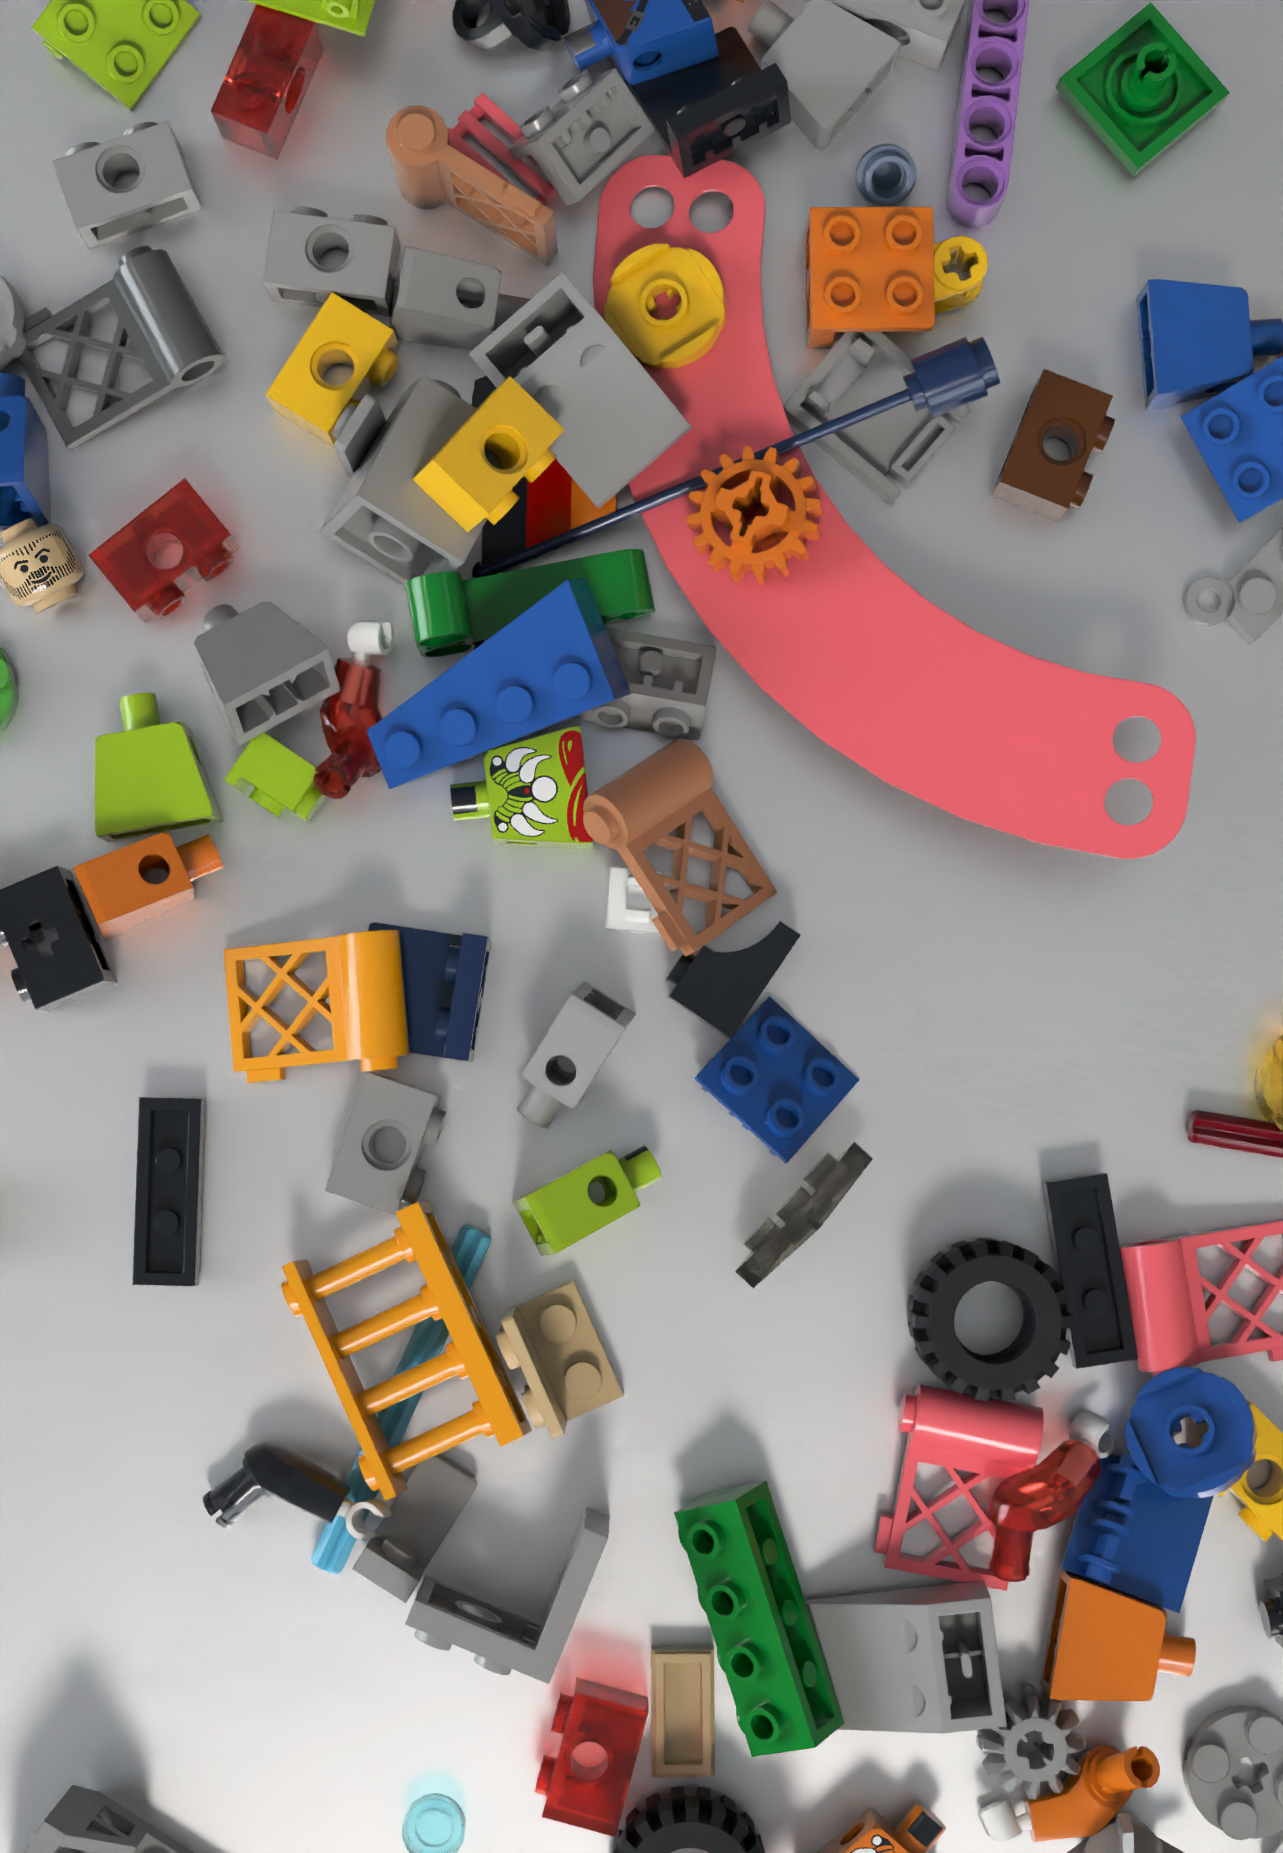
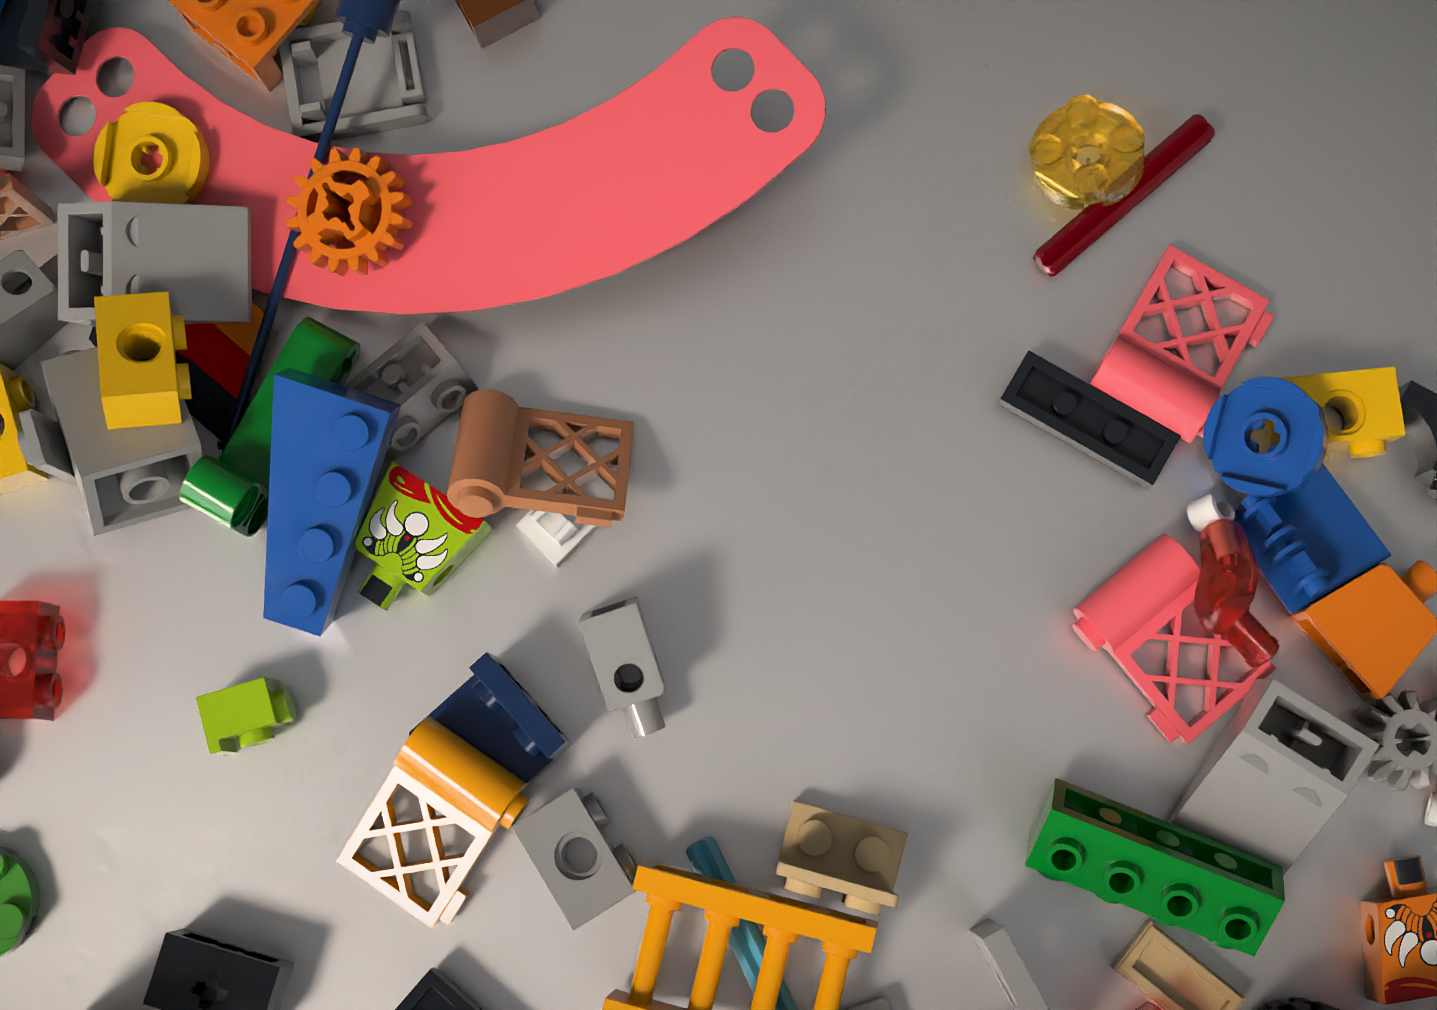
camera: 40 degrees left, 5 degrees down
orange torso [73,831,223,940] -> none
lime torso [95,692,223,842] -> none
light grey torso [193,602,341,746] -> none
clear red arm [313,621,394,799] -> none
lime torso [512,1145,662,1256] -> none
black arch [666,921,800,1039] -> none
blue hinge [694,996,859,1164] -> none
clear smoke plate [735,1142,873,1288] -> none
black tyre [908,1238,1074,1402] -> none

